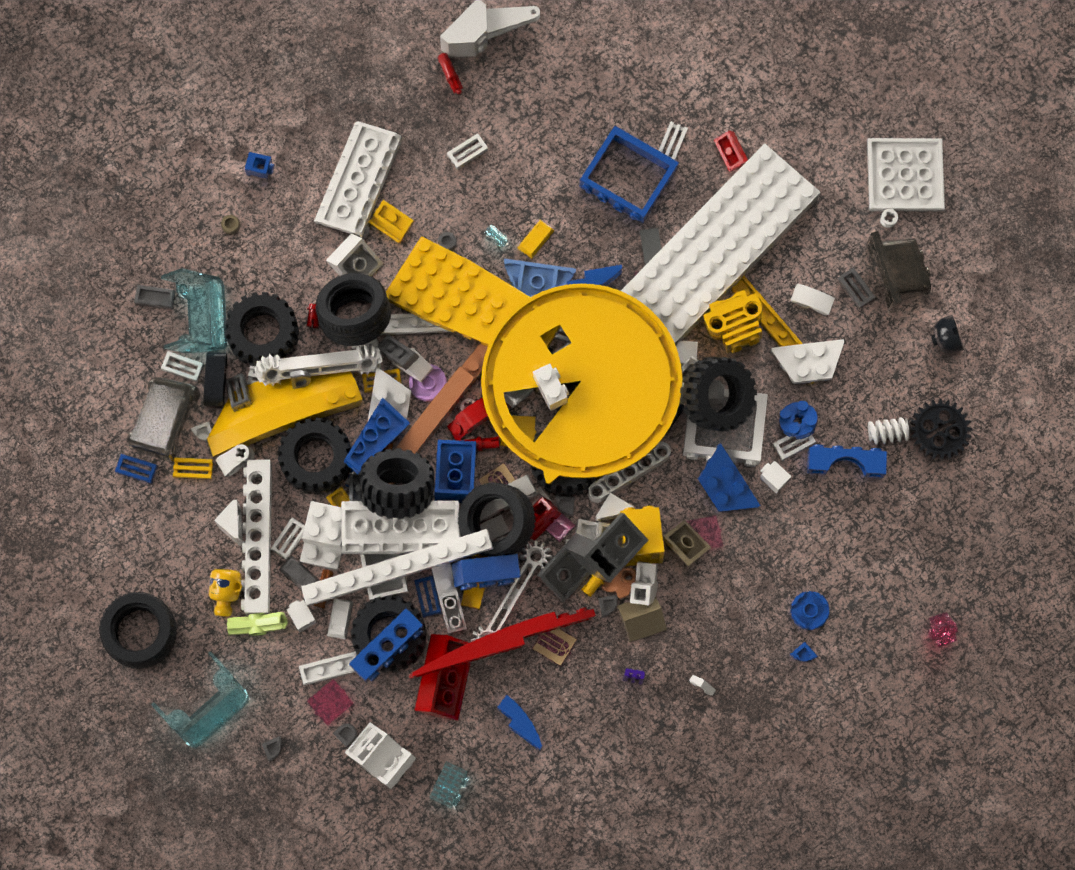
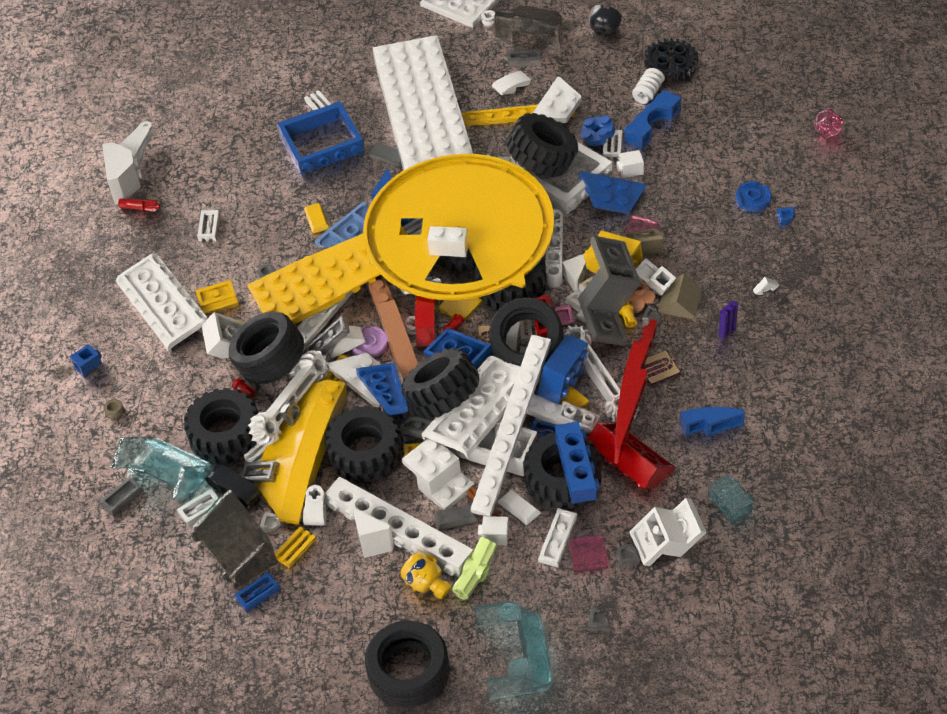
camera: 50 degrees left, 25 degrees down
white tile [270,518,305,560] -> none
clear light blue pin [484,224,509,247] -> none
yellow piece [703,290,762,353] -> none
red slope [714,130,748,172] -> none

